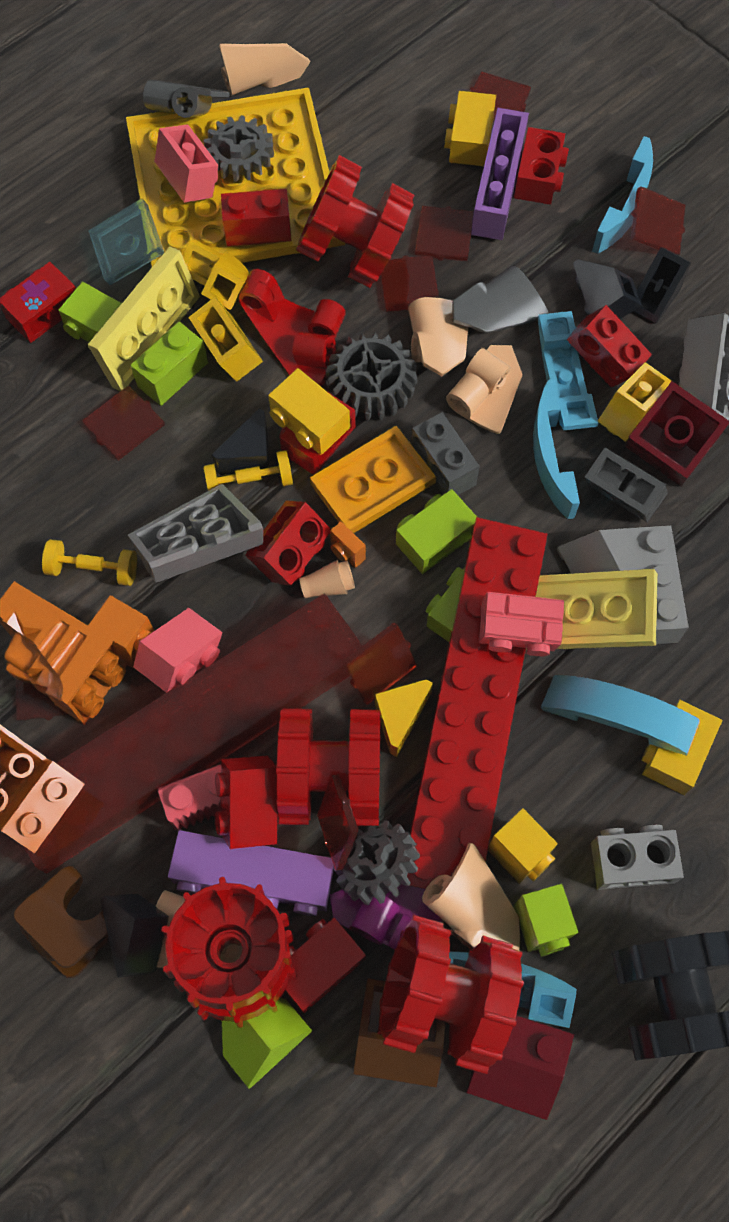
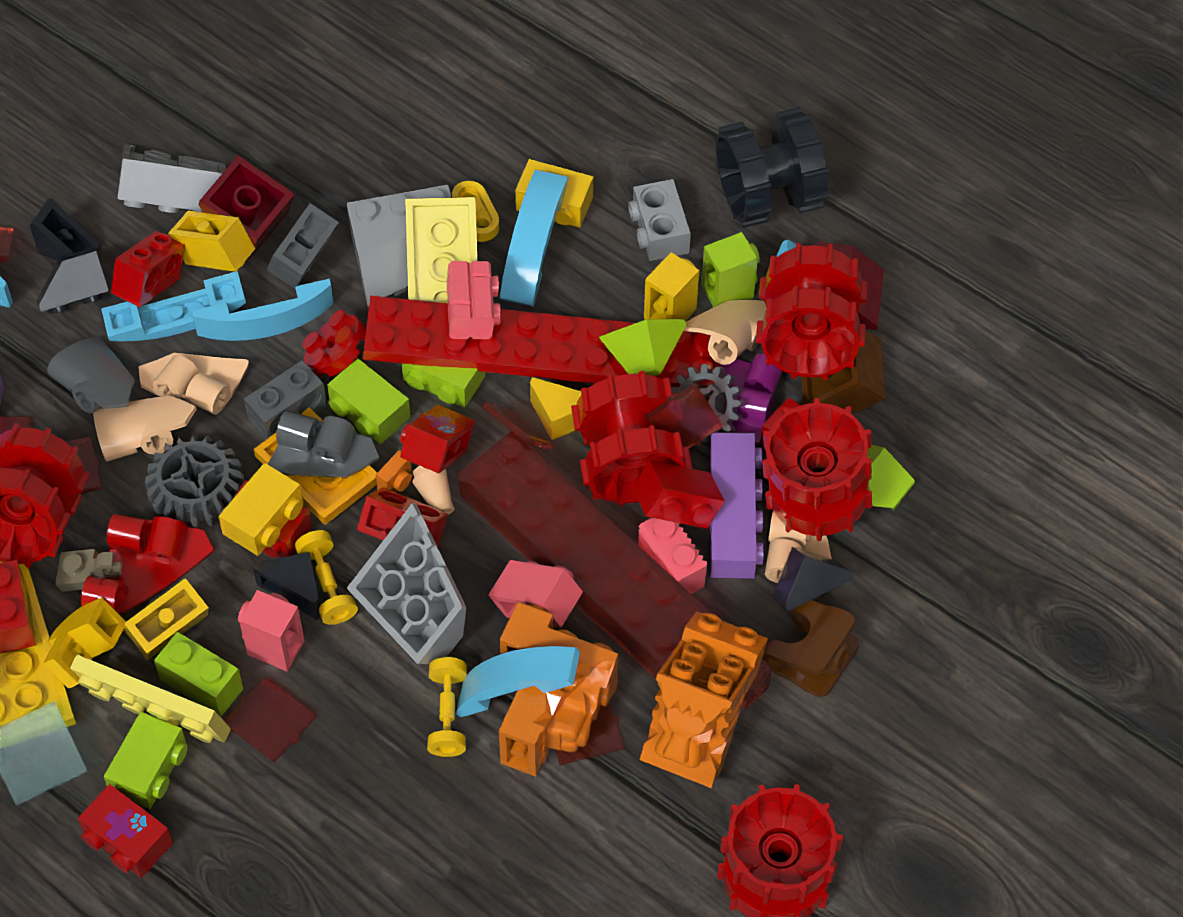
camera: 100 degrees left, 10 degrees down
none -> dark tan plate [55,549,123,592]
none -> coral brick [238,590,305,672]
none -> dark grey panel [268,411,379,478]
none -> red plate [302,310,366,378]
none -> red brick [400,404,476,474]
none -> yellow plate [452,181,499,242]
none -> medium azure slope [456,646,580,718]
none -> lime slope [599,319,687,376]

